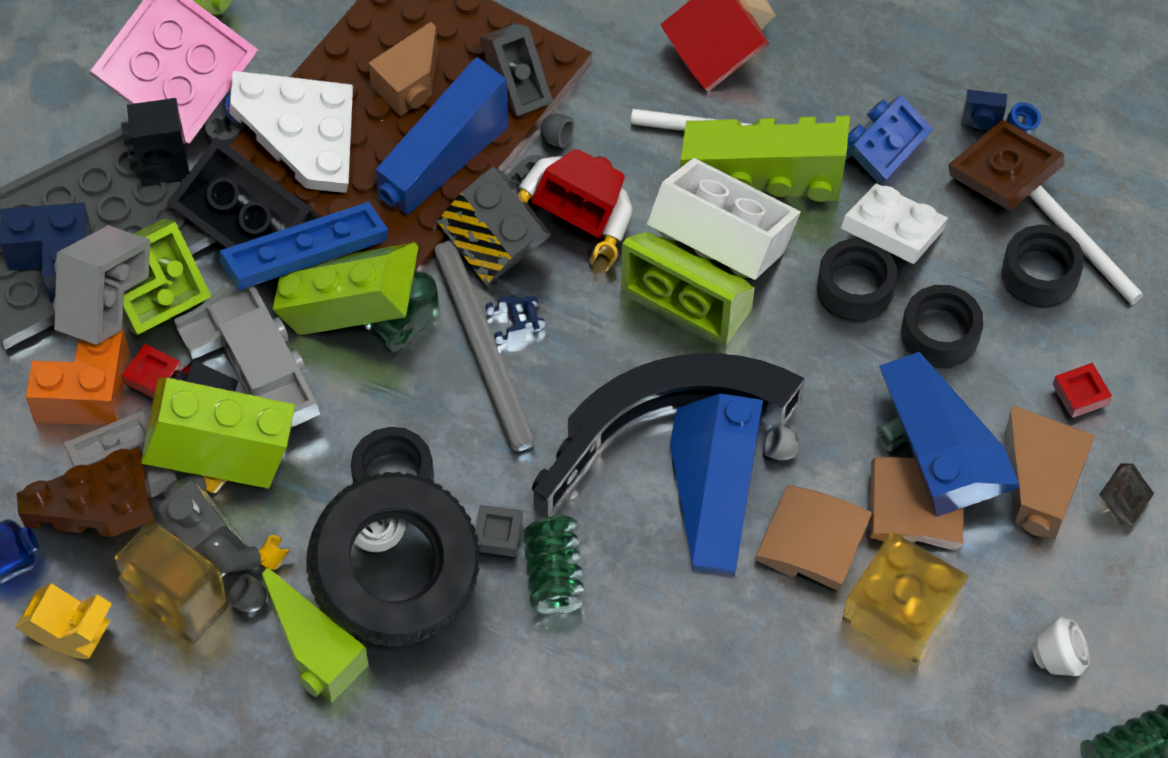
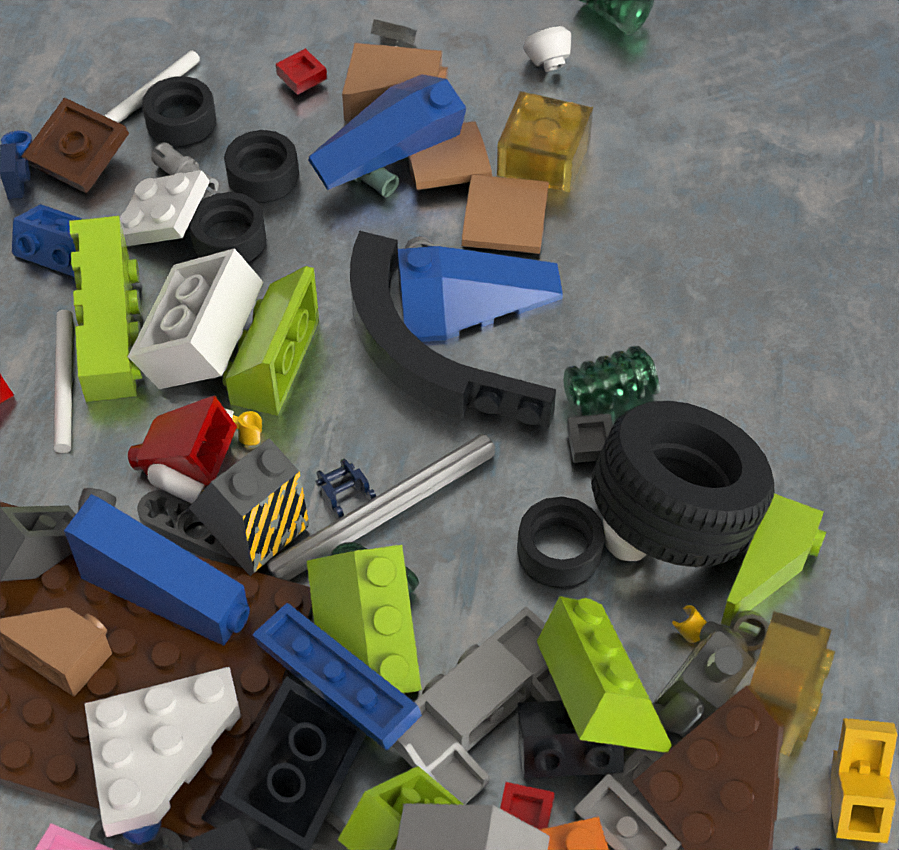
camera: 105 degrees left, 5 degrees down
none -> light grey pin [151,142,219,200]

